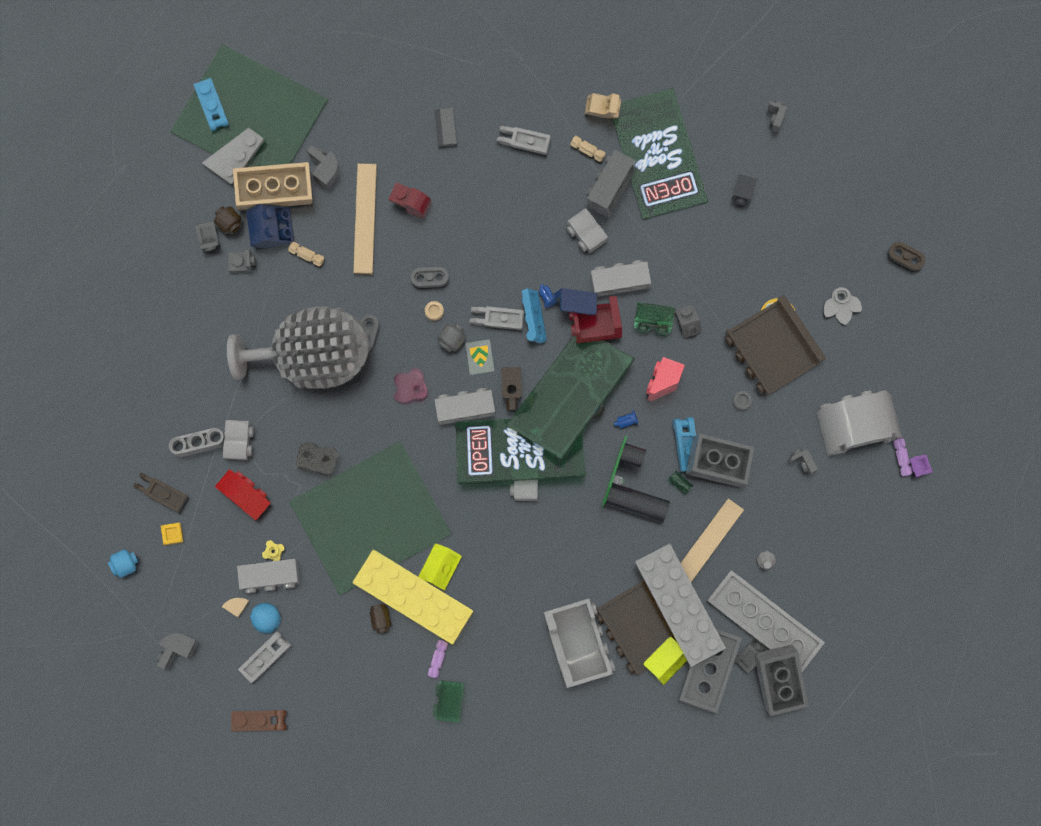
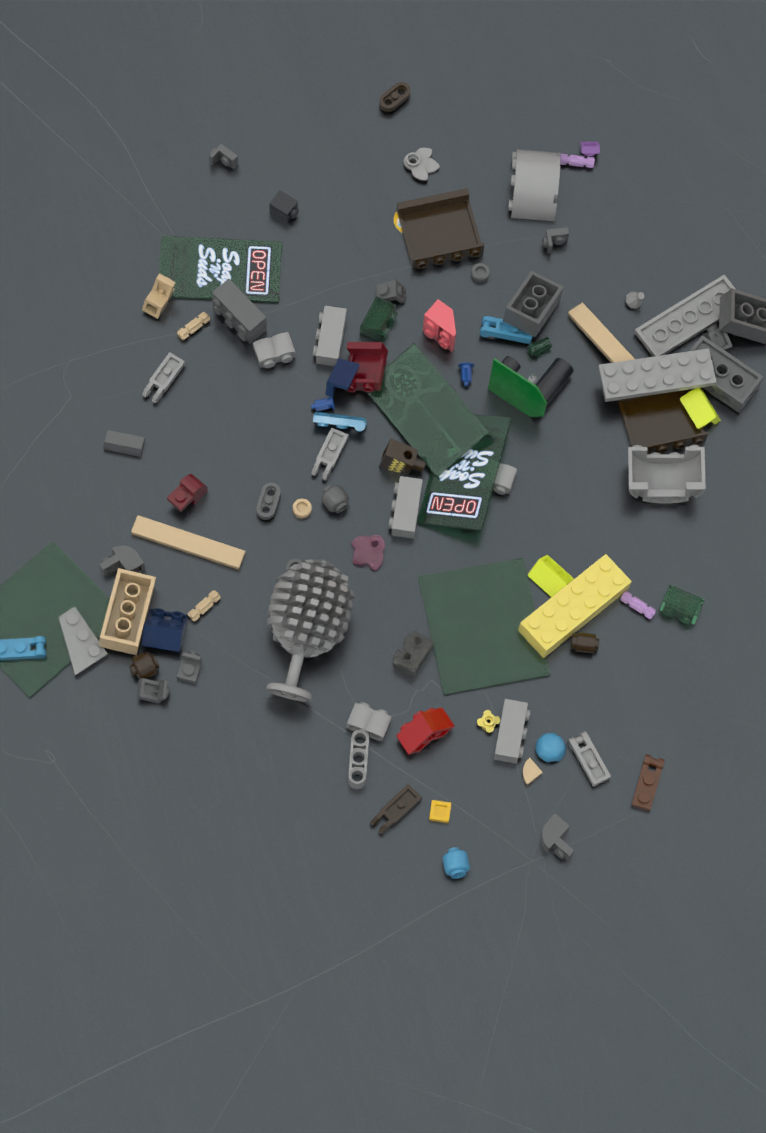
camera: 80 degrees left, 10 degrees down
light grey sticker [465,339,494,375] -> none

